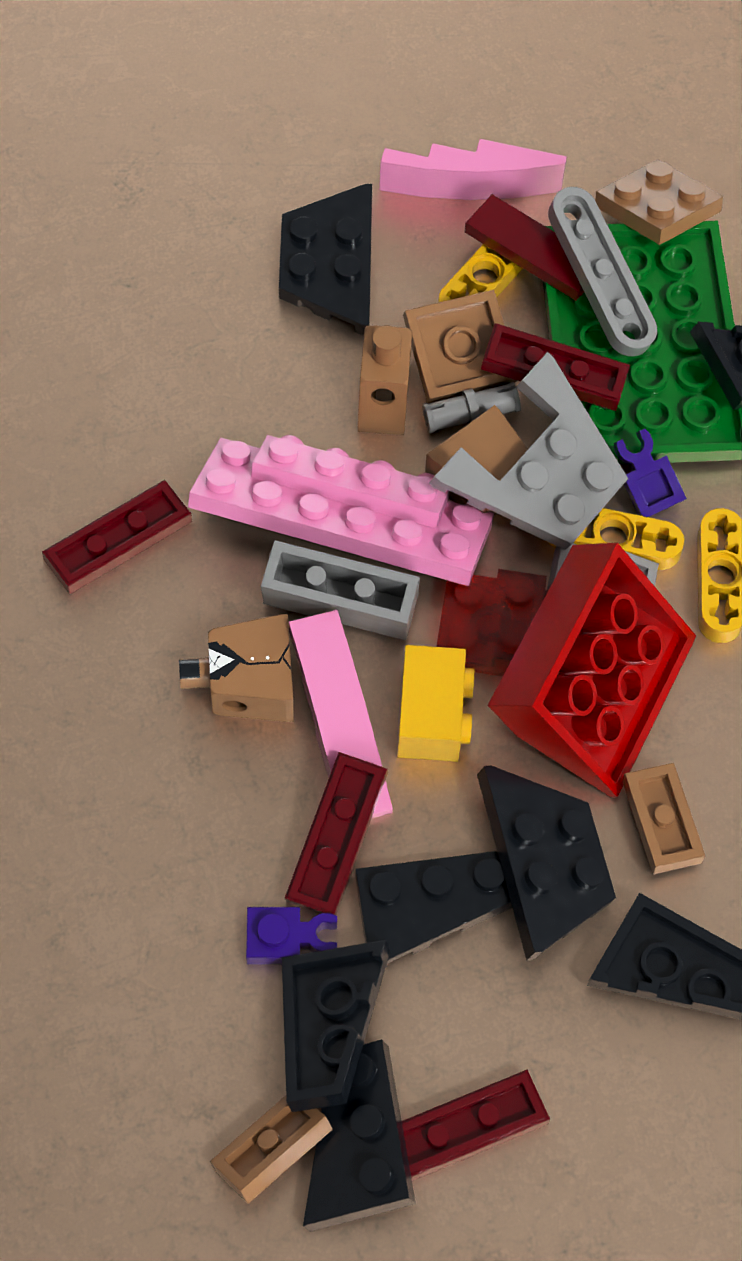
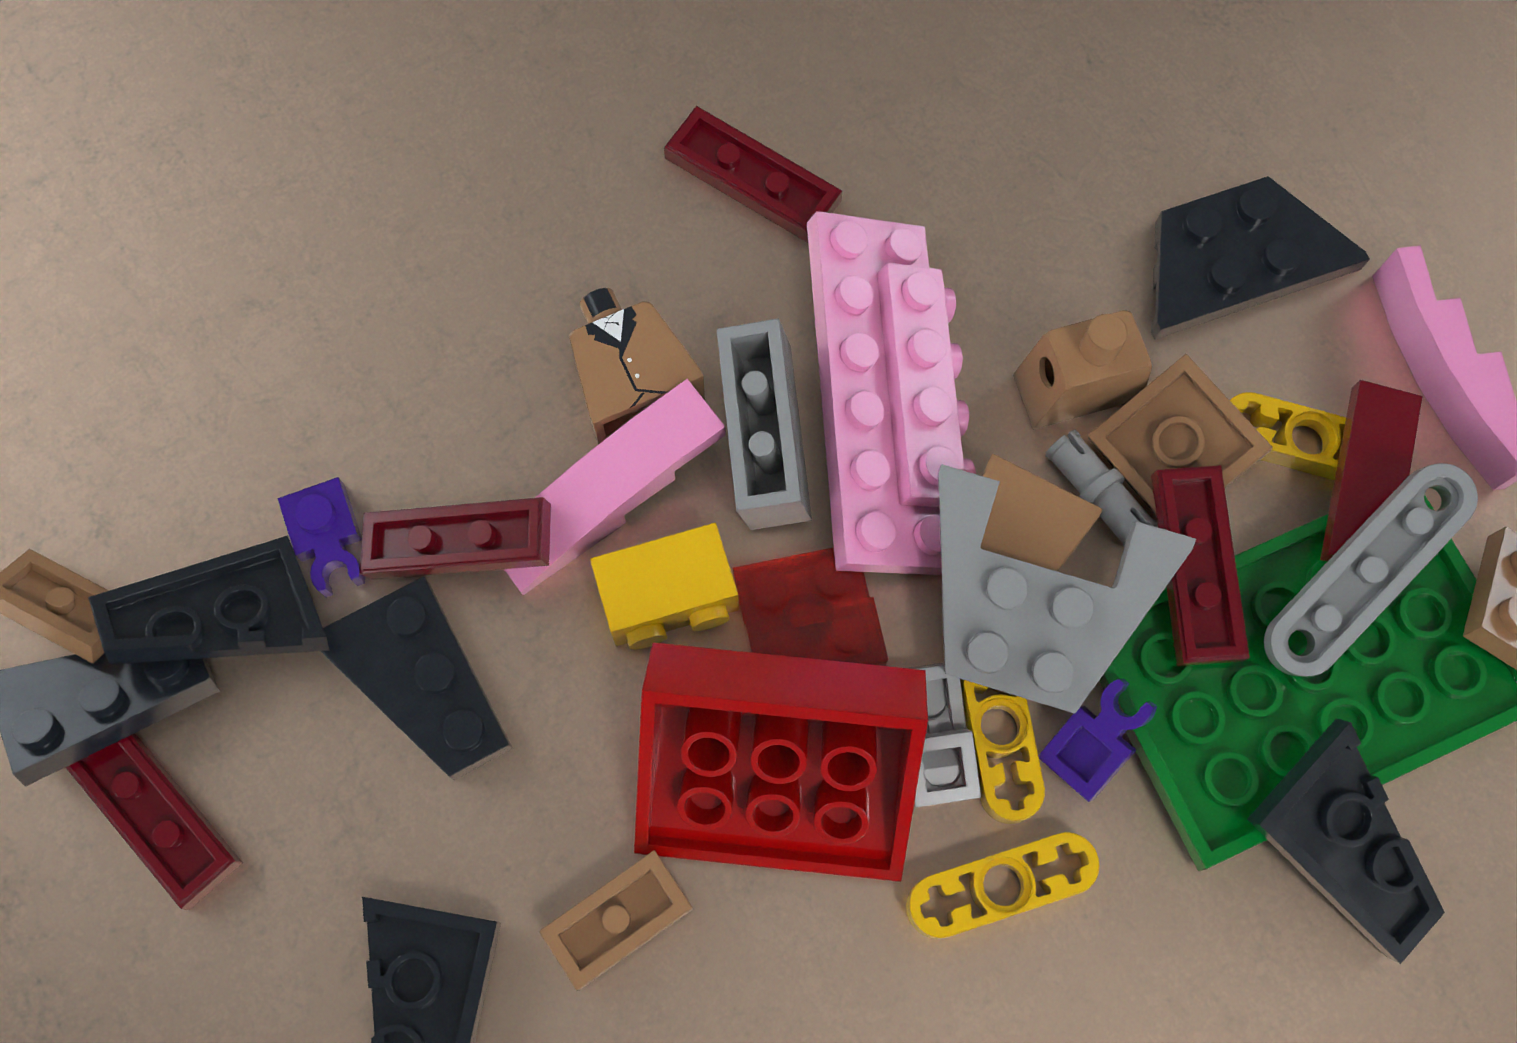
camera: 70 degrees right, 10 degrees up
black wing [477,765,616,961] -> none

